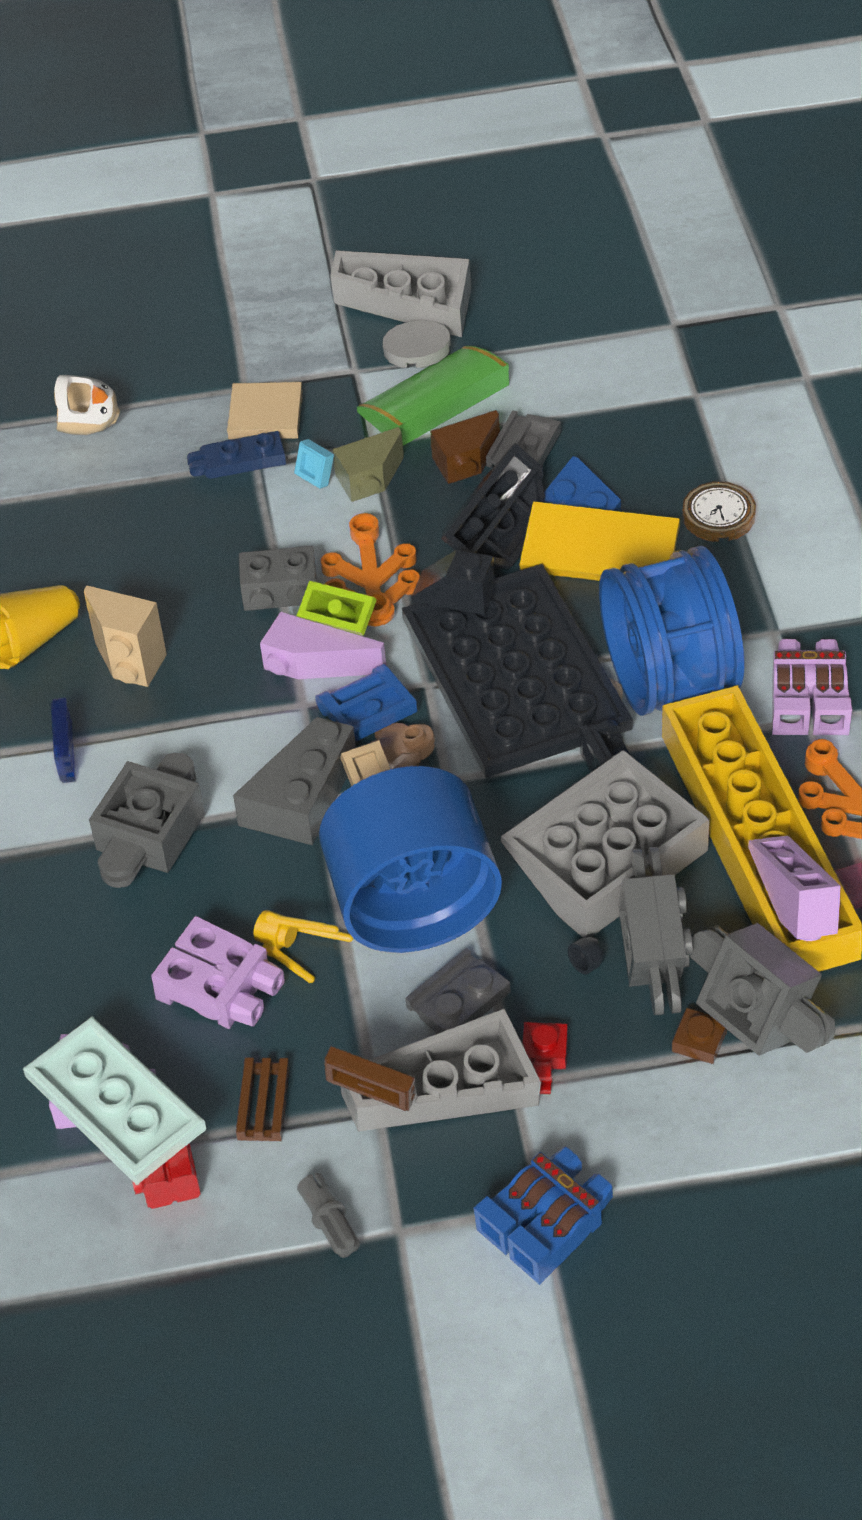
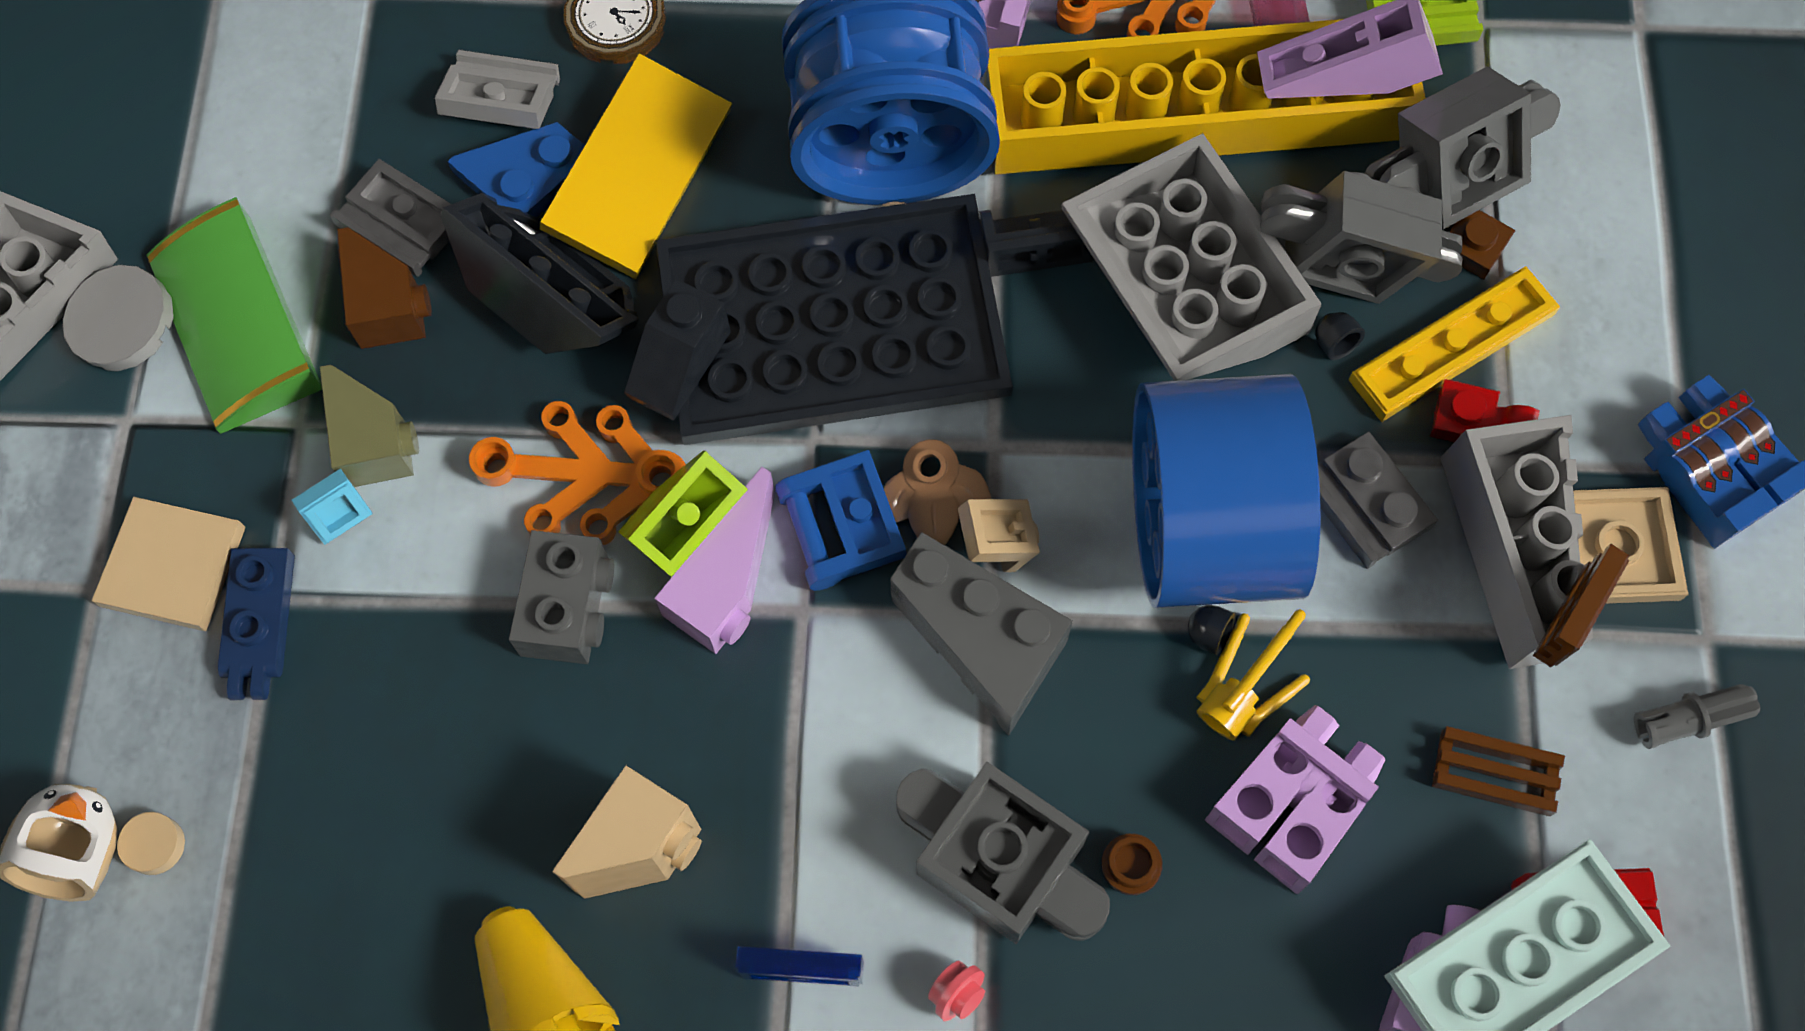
camera: 80 degrees left, 20 degrees up
none -> tan tile [117,812,185,875]
none -> light grey plate [435,50,560,129]
none -> coral plate [928,961,985,1021]
none -> reddish brown plate [1101,833,1162,895]
none -> black hinge [1188,605,1236,655]
none -> yellow tile [1349,266,1560,422]
none -> tan tile [1573,487,1688,604]

